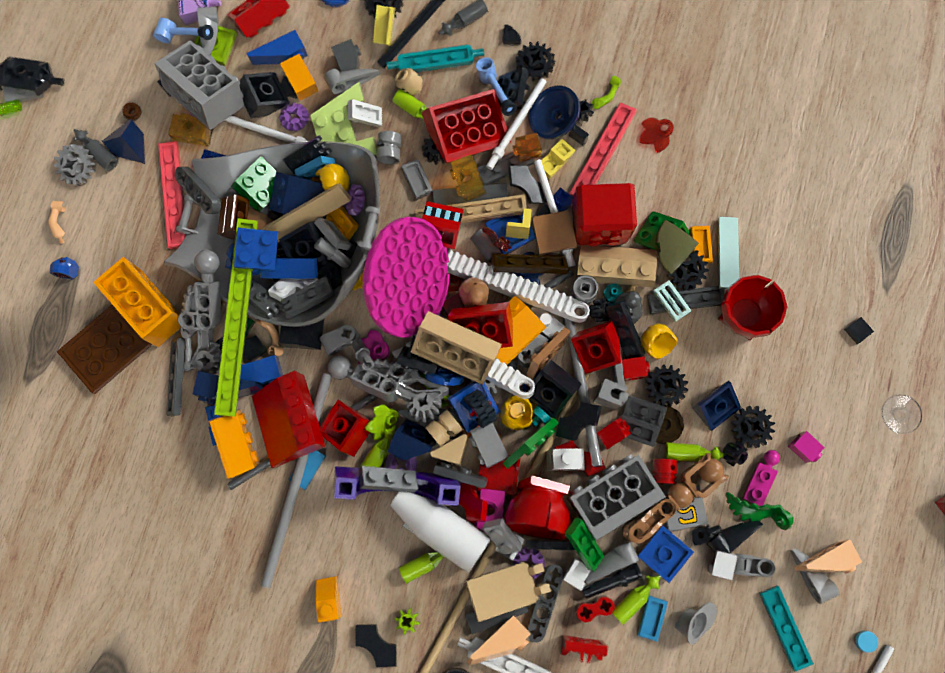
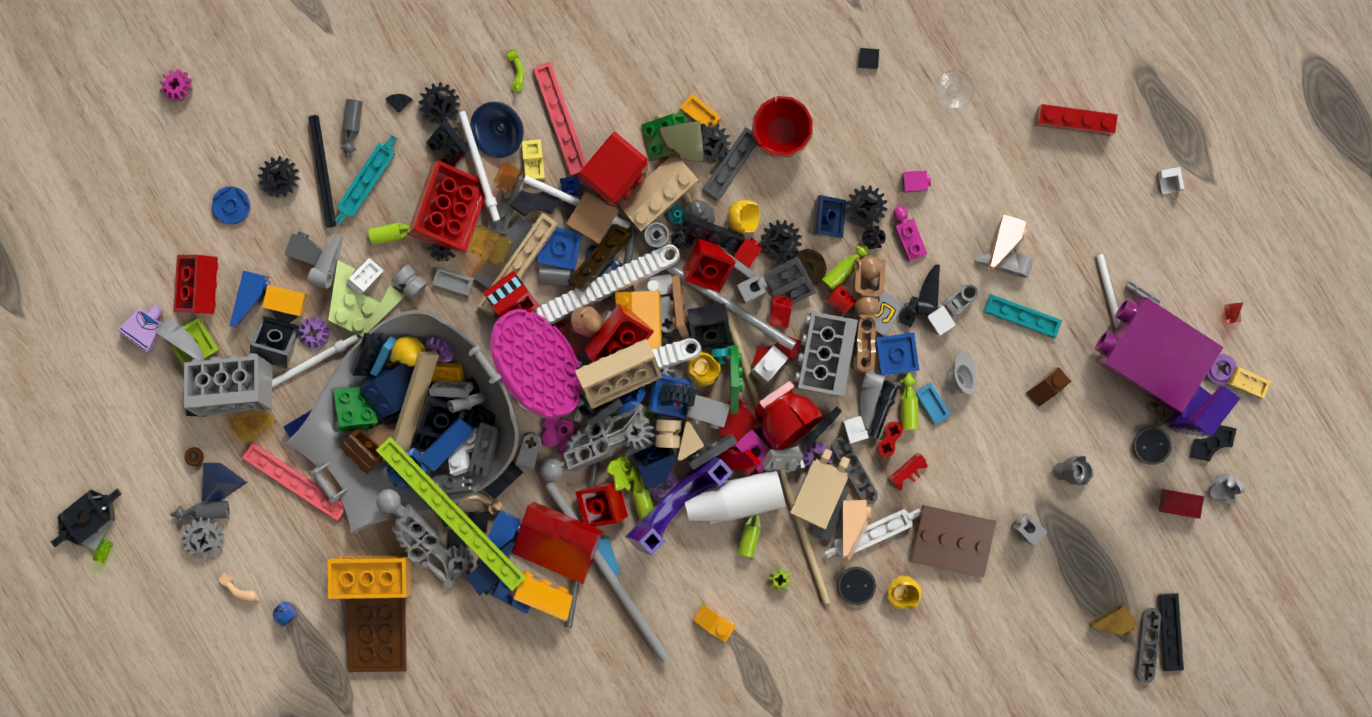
camera: 50 degrees left, 10 degrees up
light blue piece [153,18,214,44] -> none
dark grey tile [166,338,185,417] -> none
dark grey beam [175,167,221,214] -> none
blue plate [234,228,278,272] -> none
light grey axle [352,339,374,370] -> none
black tile [356,624,397,667] -> none
plate [358,466,418,493] -> none
light yellow panel [373,5,395,46] -> none
tan head [395,68,423,95] -> none
light blue piece [476,57,517,116] -> none
clear red plate [482,227,512,252] -> none
light yellow panel [506,208,532,239] -> none
black tile [556,402,602,441] -> none
green plate [565,518,604,572] -> none
black tile [569,124,589,146] -> none
black gear [578,99,594,123] -> none
clear red plate [639,118,674,153] -> none
light aqua tile [653,280,691,322] -> none
light aqua tile [718,217,739,290] -> none
green plant [725,492,794,530] -> none
medium azure tile [855,630,878,653] -> none

